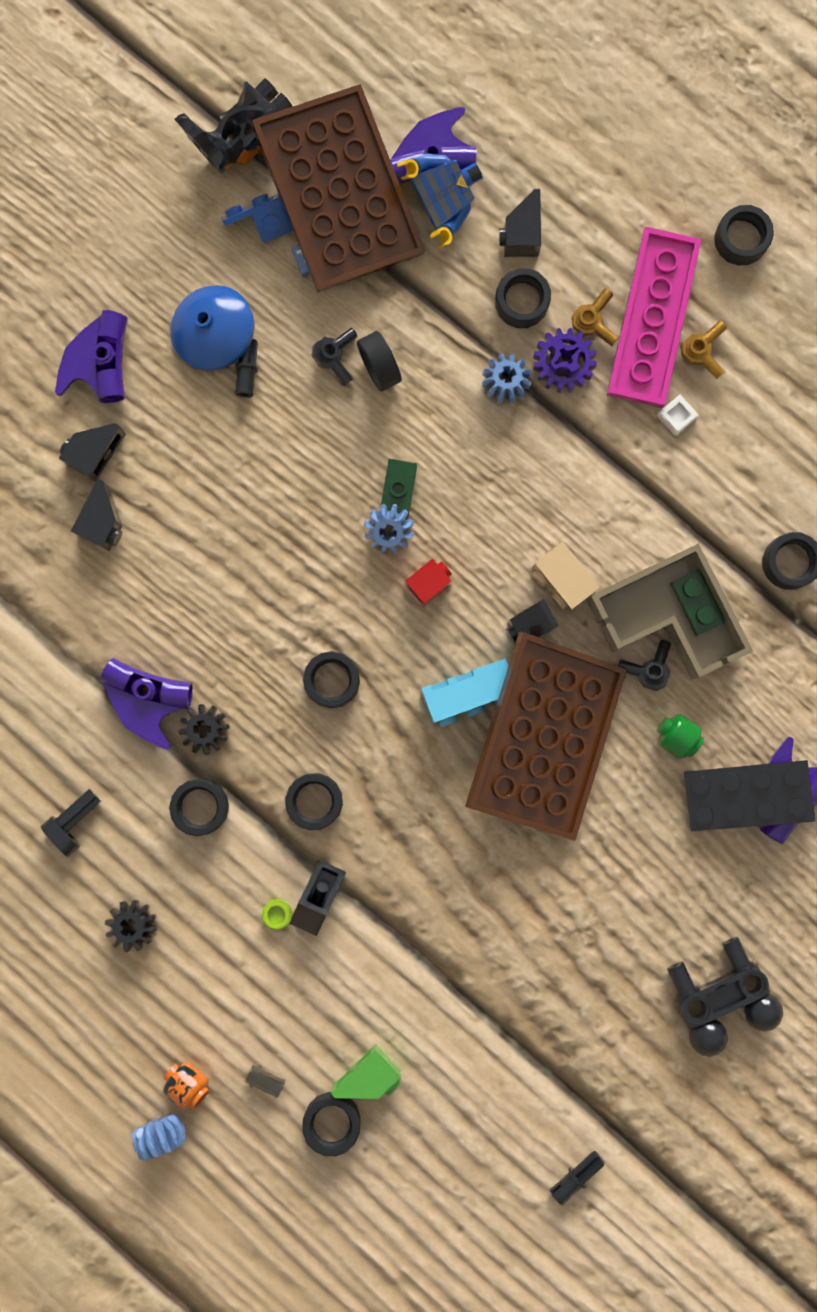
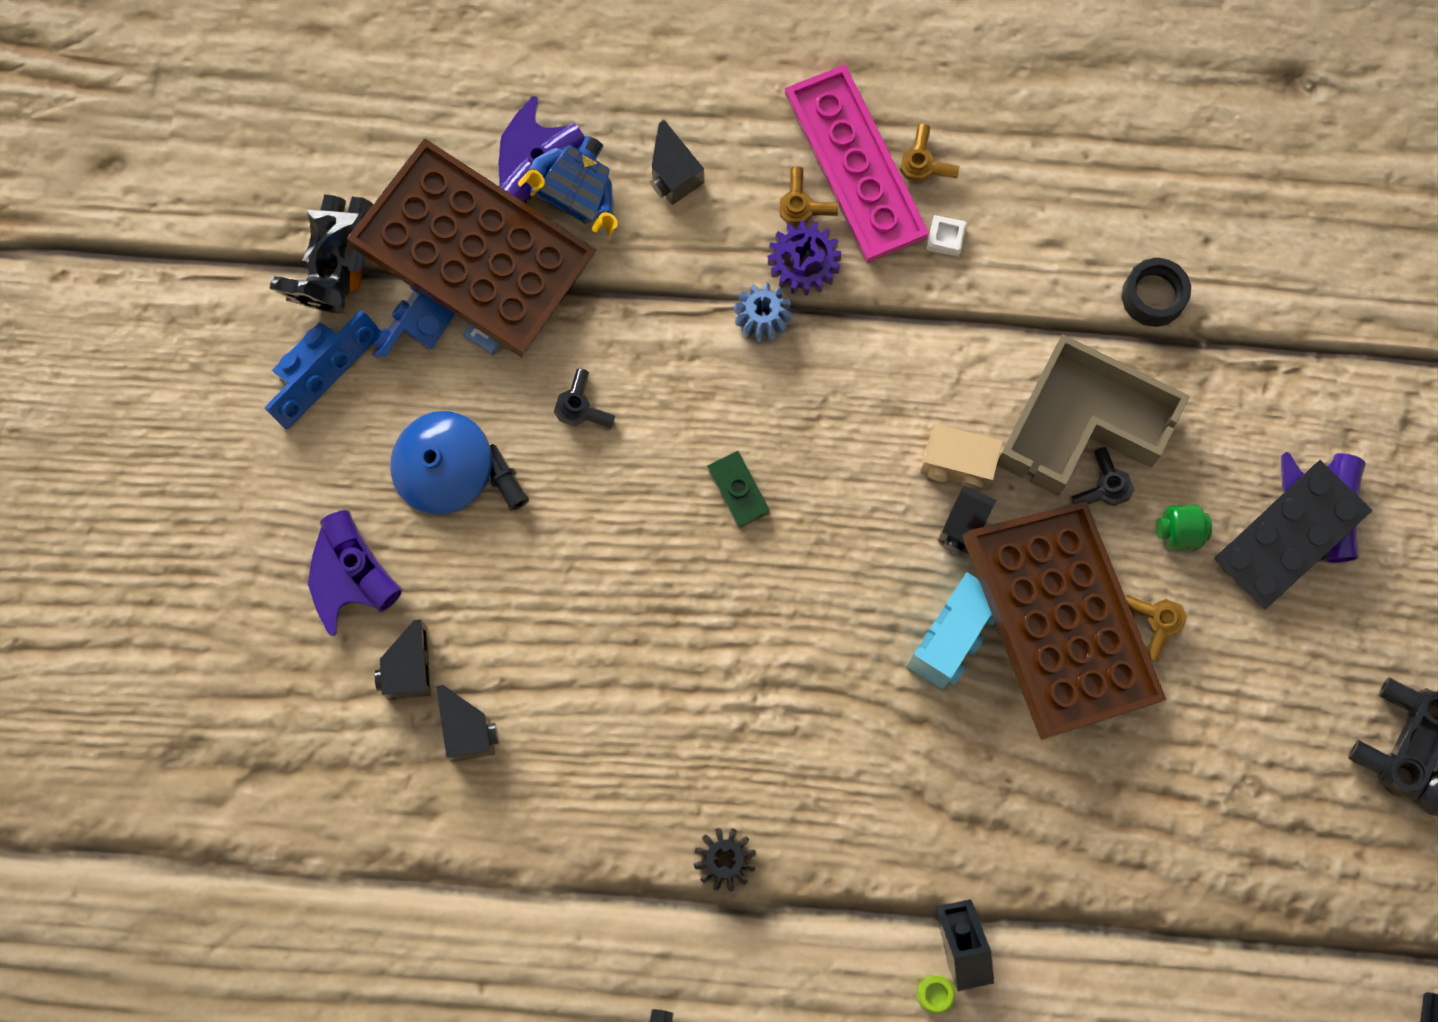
camera: 35 degrees left, 10 degrees down
dark purple pin [100,658,193,749] -> none
black tyre [169,779,229,836] -> none
black tyre [285,773,343,830] -> none
black tyre [303,651,360,709] -> none
black tyre [357,331,402,392] -> none
medium blue gear [364,504,414,554] -> none
red brick [405,558,452,607] -> none
black tyre [495,268,551,328] -> none
dark green plate [670,569,725,636] -> none
black tyre [714,205,774,266] -> none
none -> blue bracket [265,311,381,430]
none -> pearl gold piece [1126,595,1187,662]

